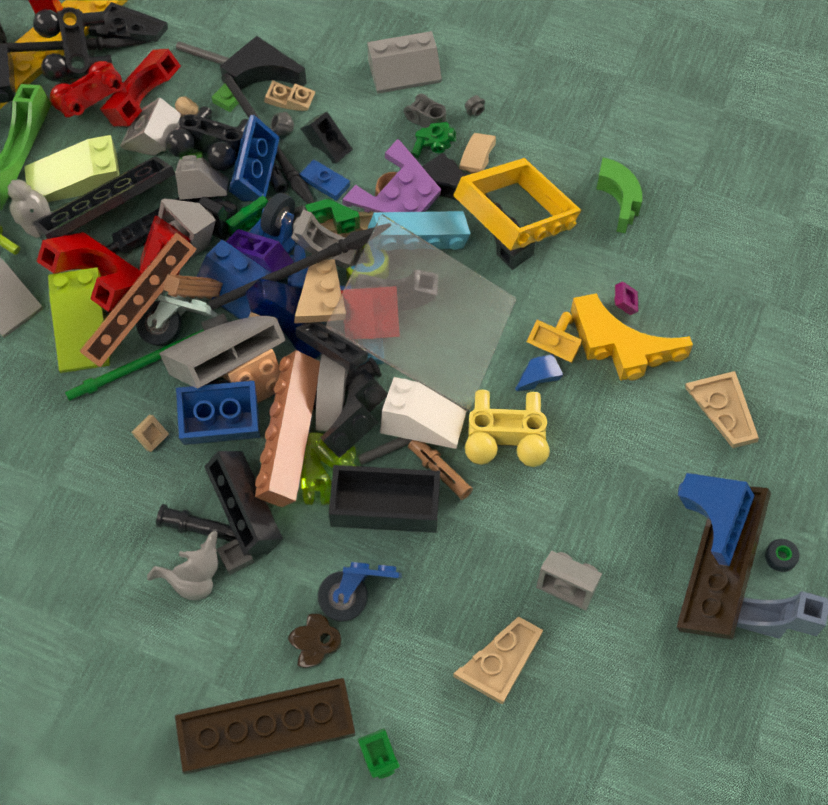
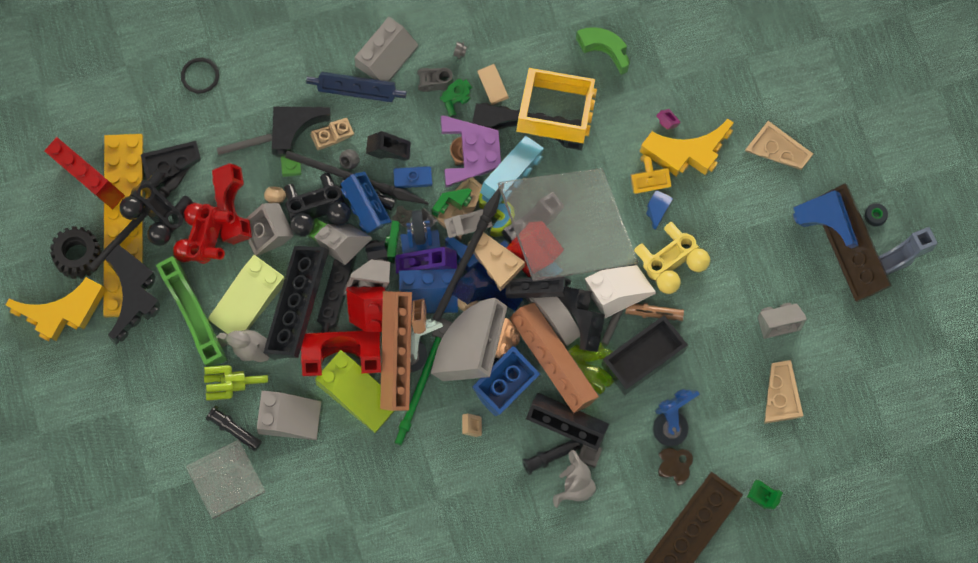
camera: 45 degrees left, 10 degrees up
none -> dark blue plate [306,72,407,102]

